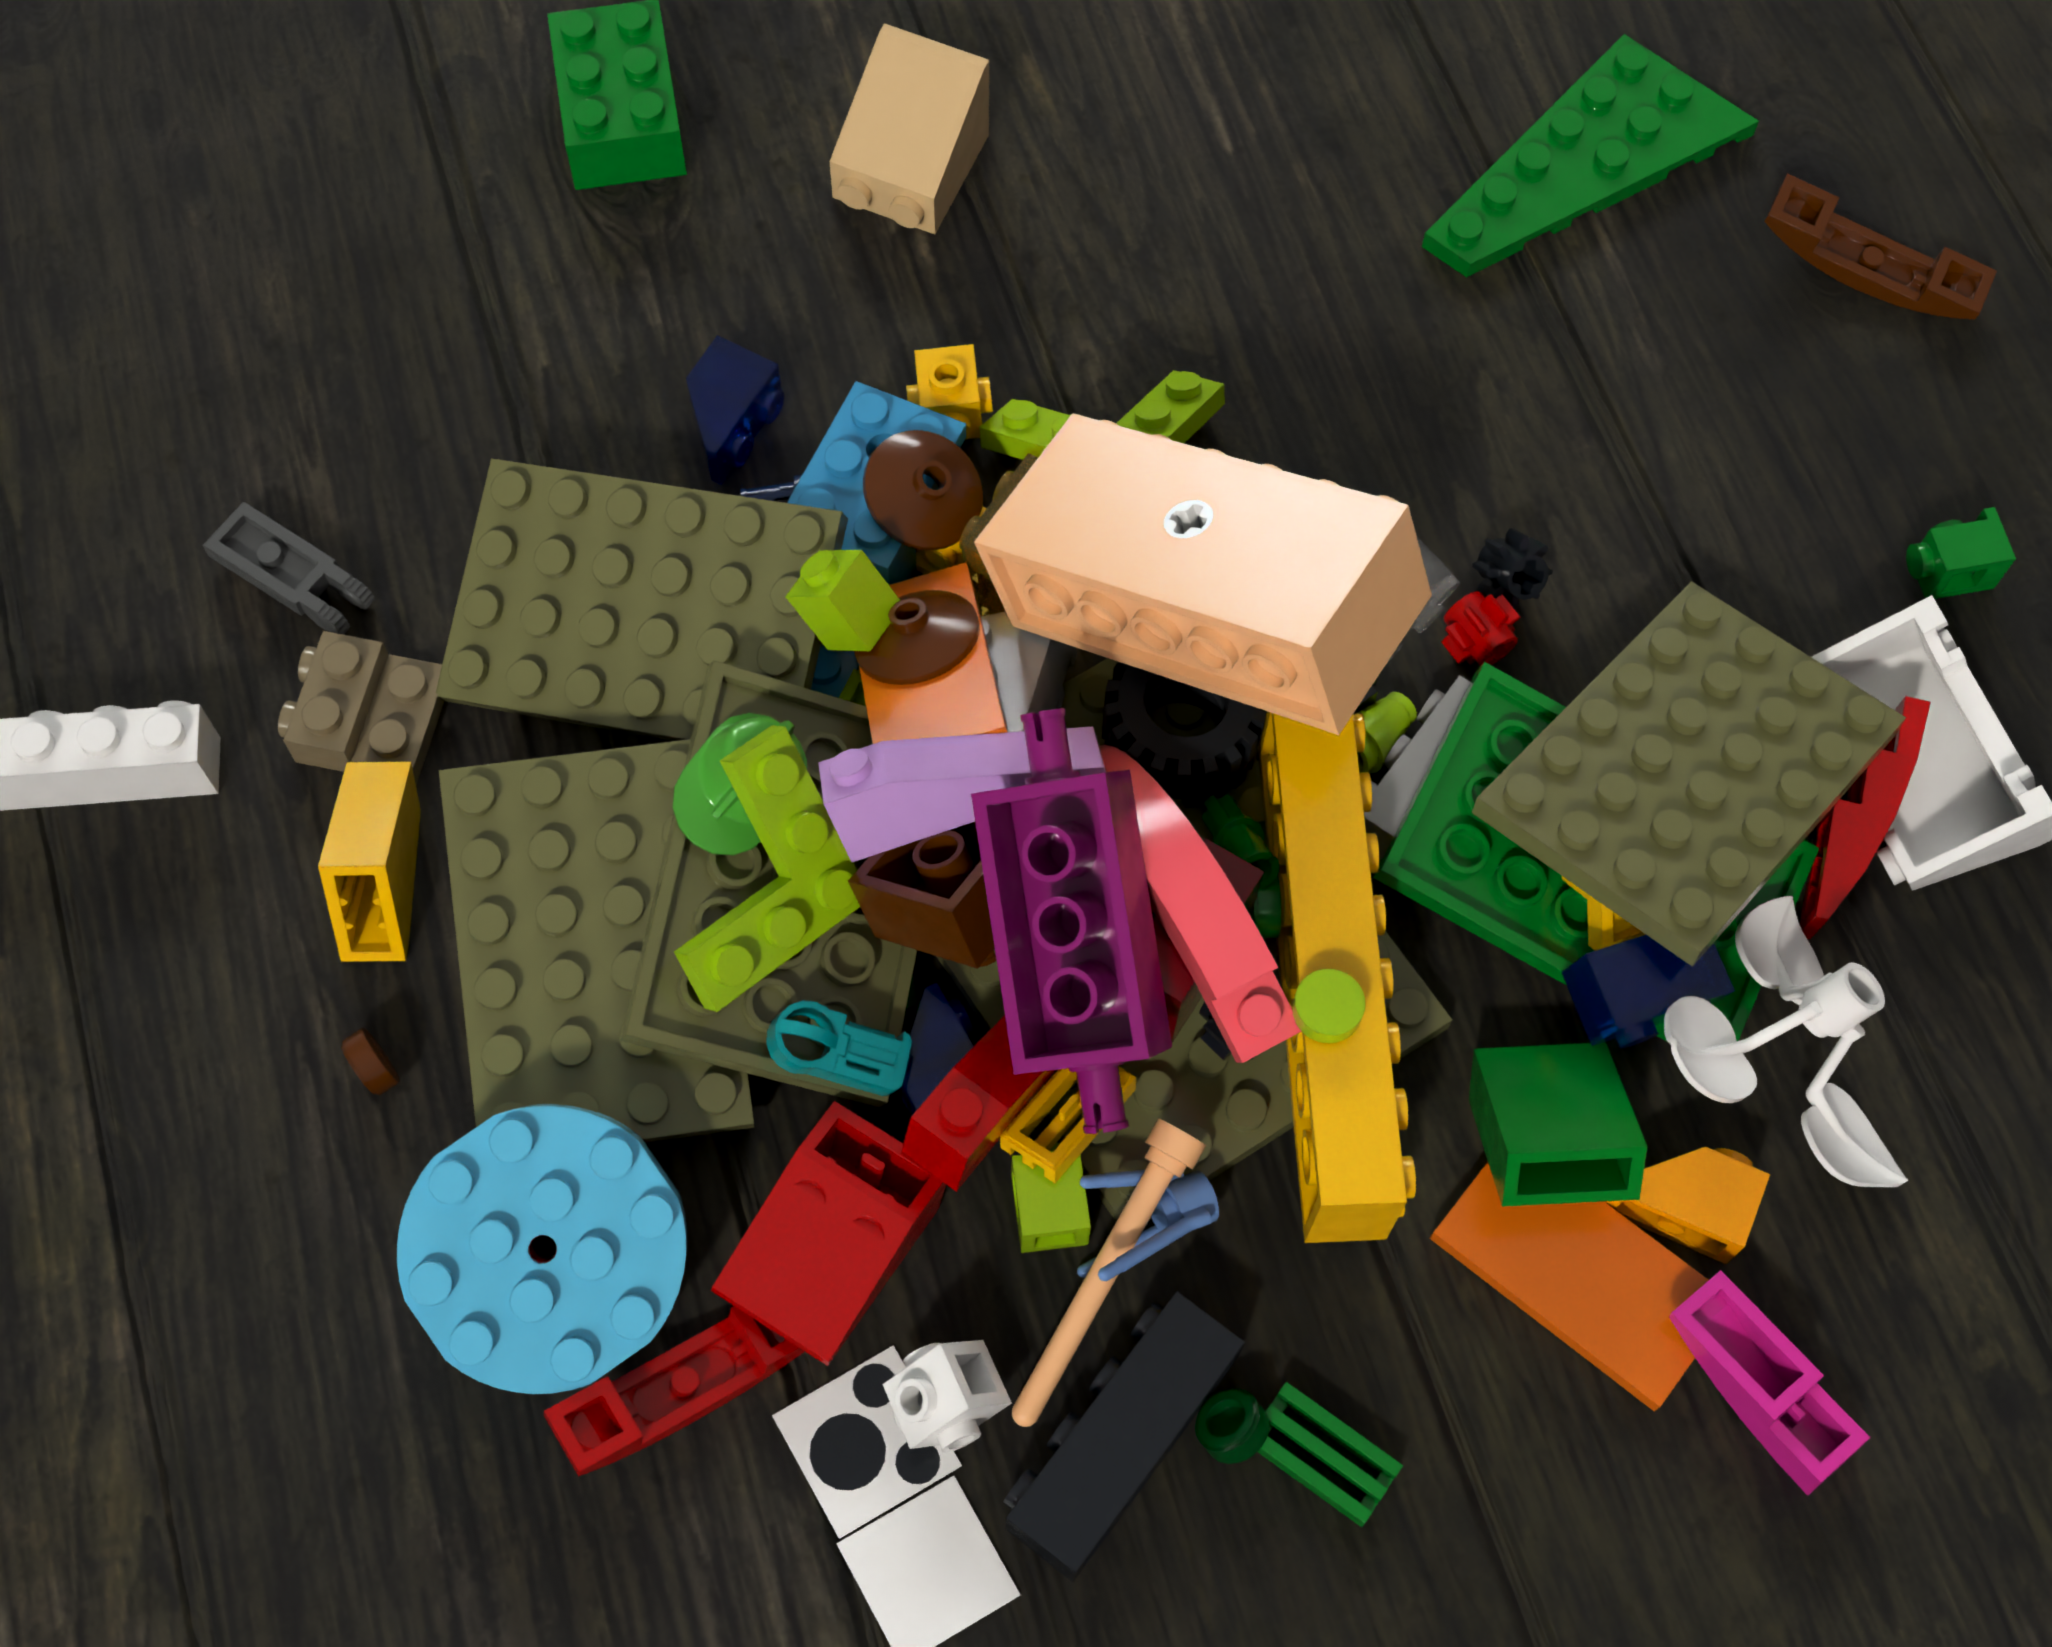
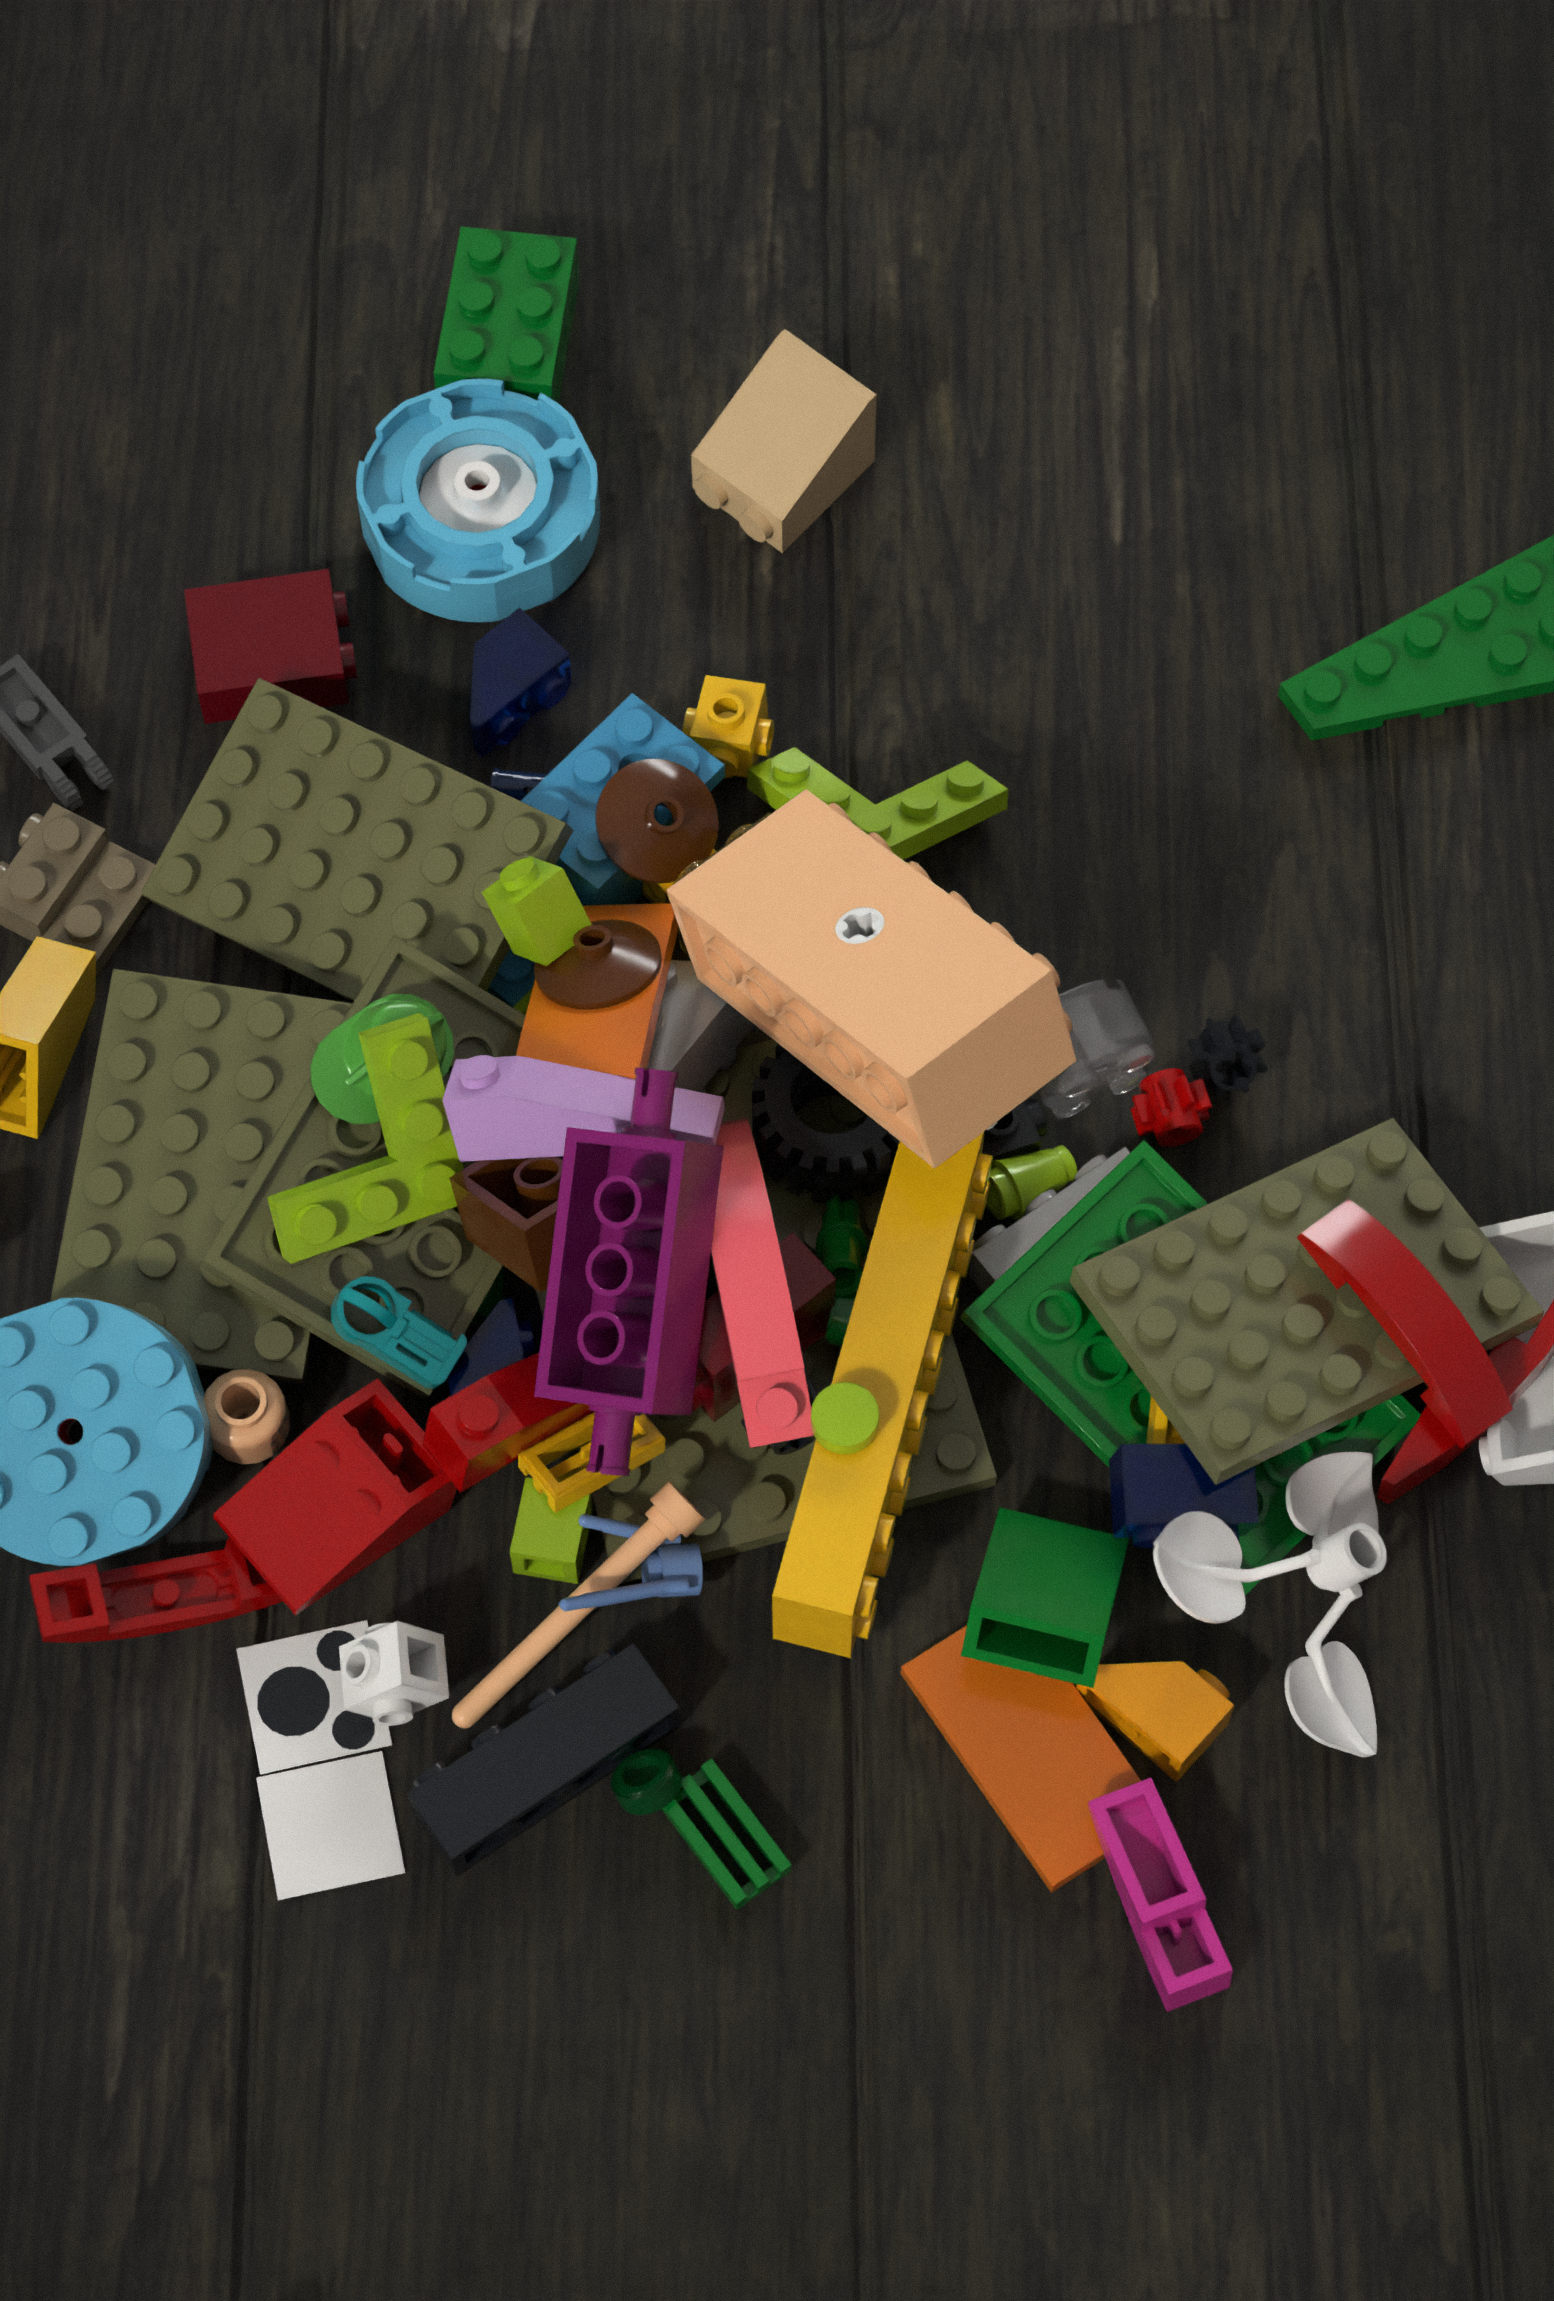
camera: 20 degrees right, 0 degrees up
none -> dark red brick [184,569,358,724]
none -> light nougat head [204,1369,290,1465]
none -> medium azure piece [356,379,601,622]
none -> red slope [1296,1199,1513,1448]

